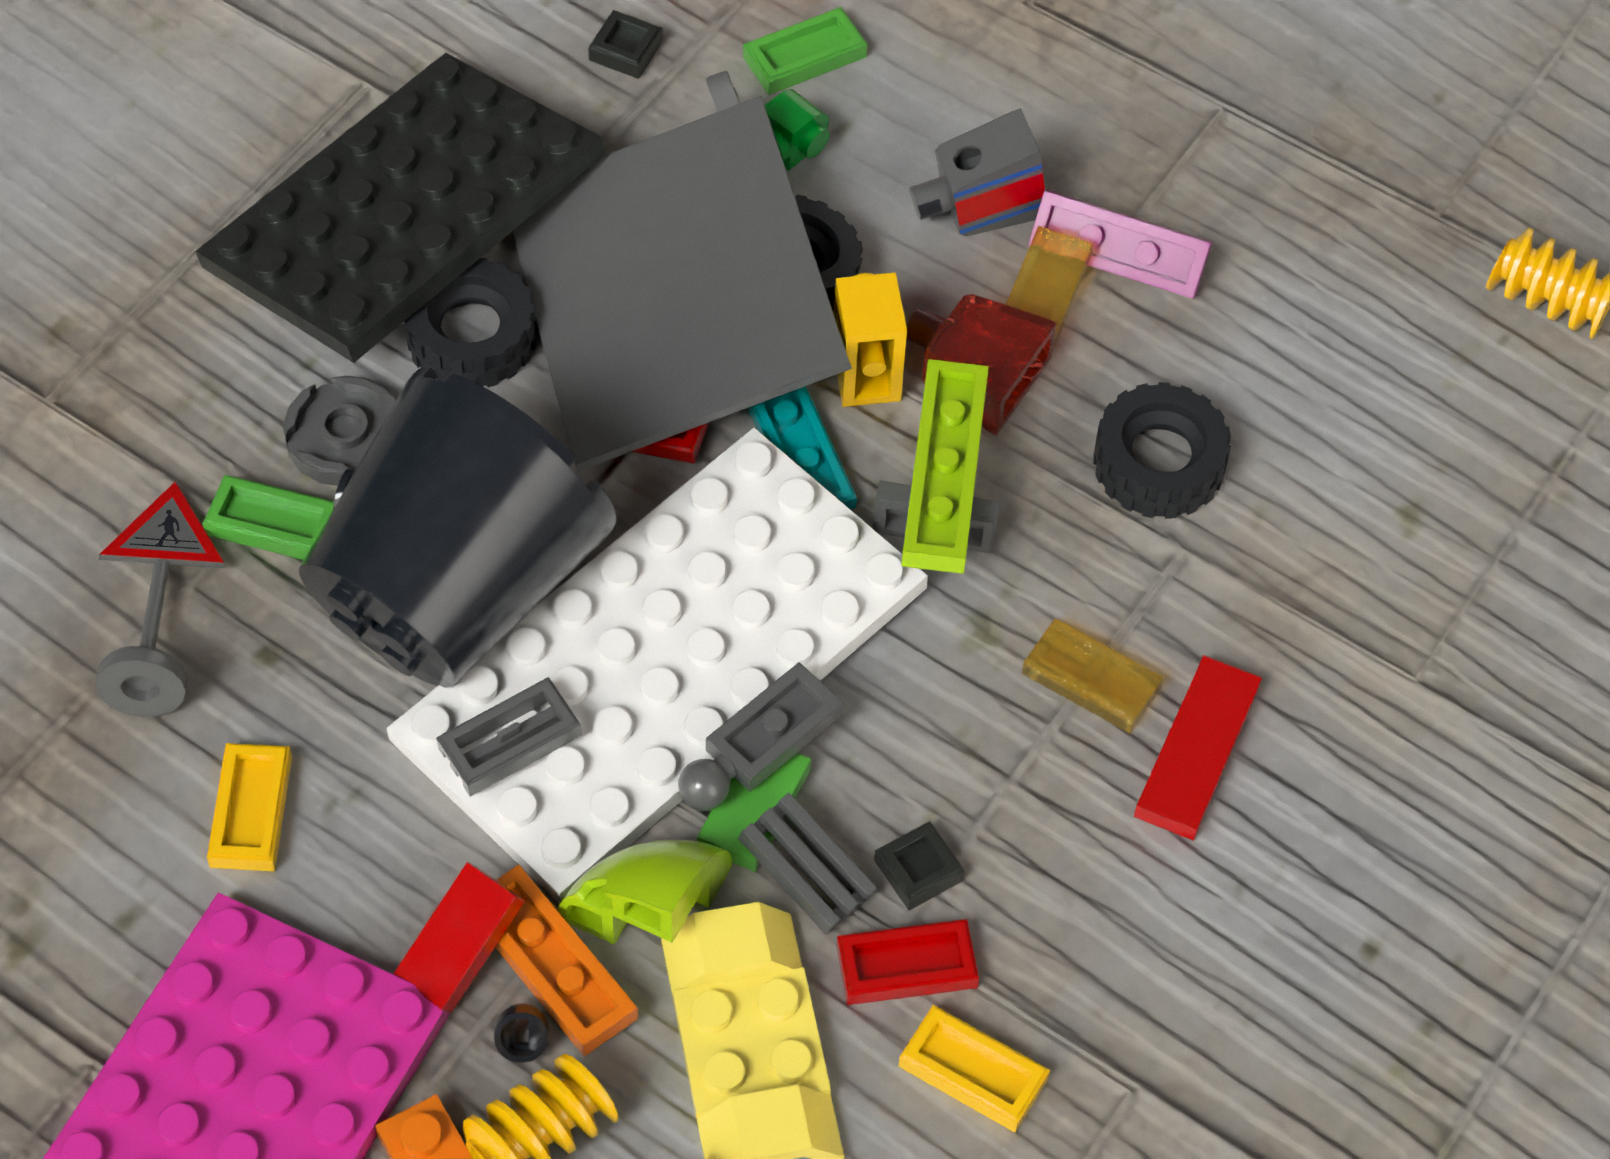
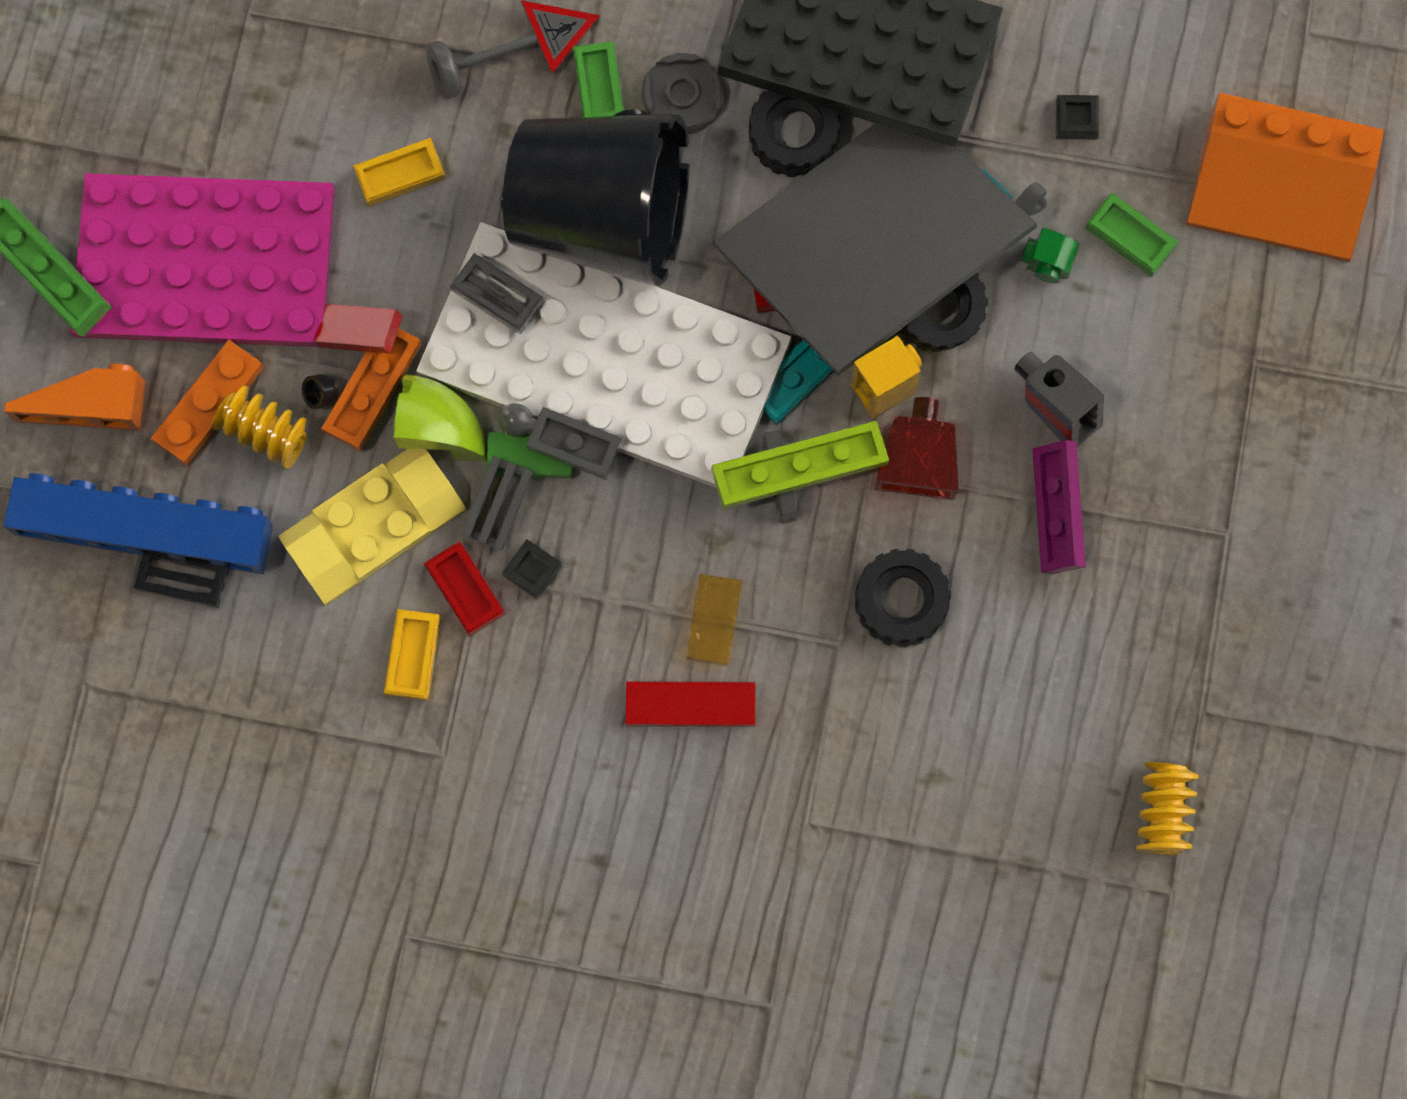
camera: 70 degrees right, 20 degrees up
clear yellow tile [997,225,1093,352] -> none

